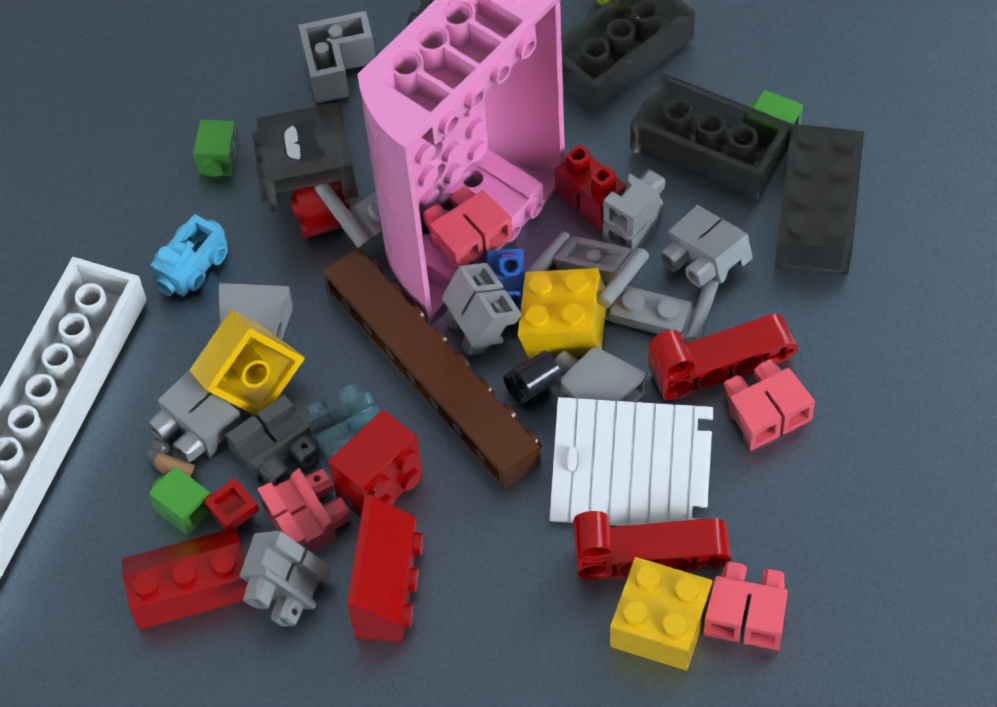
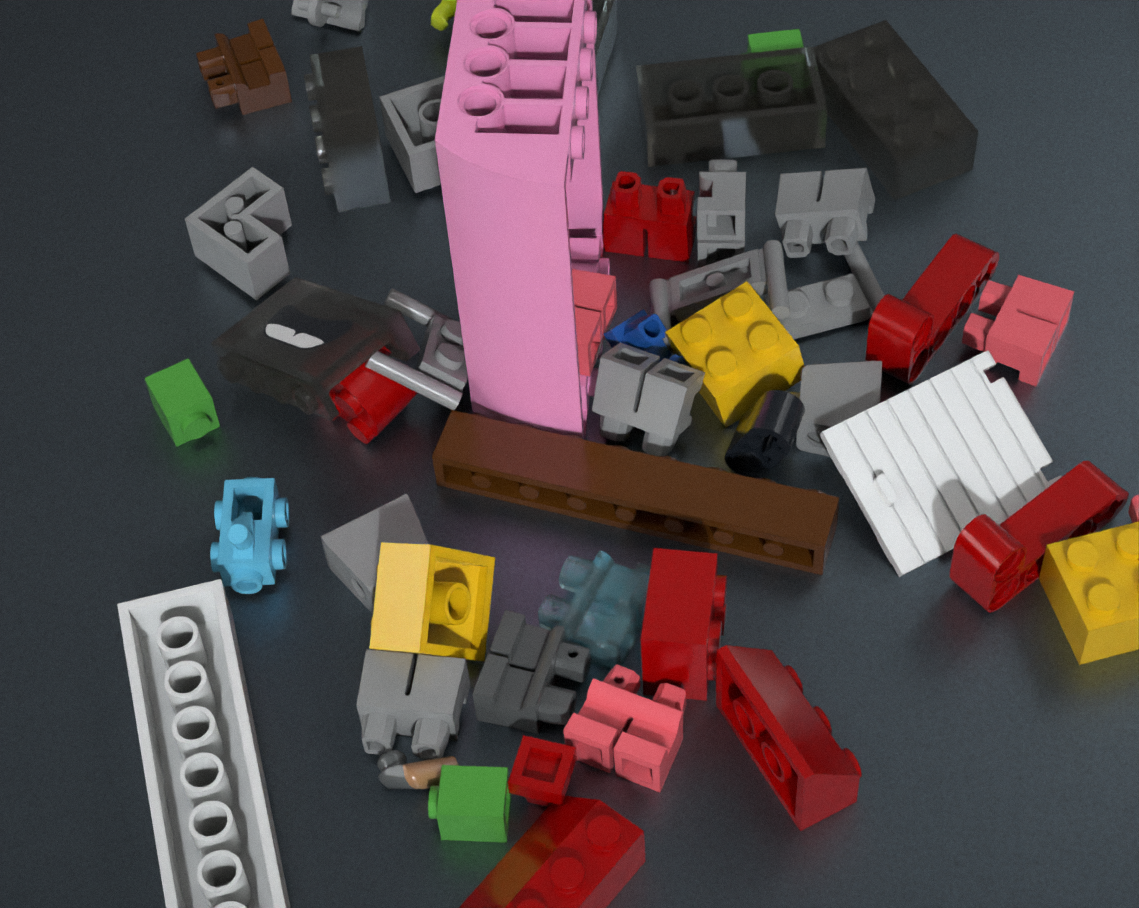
camera: 35 degrees left, 5 degrees down
light grey hips [239,531,332,626] -> none

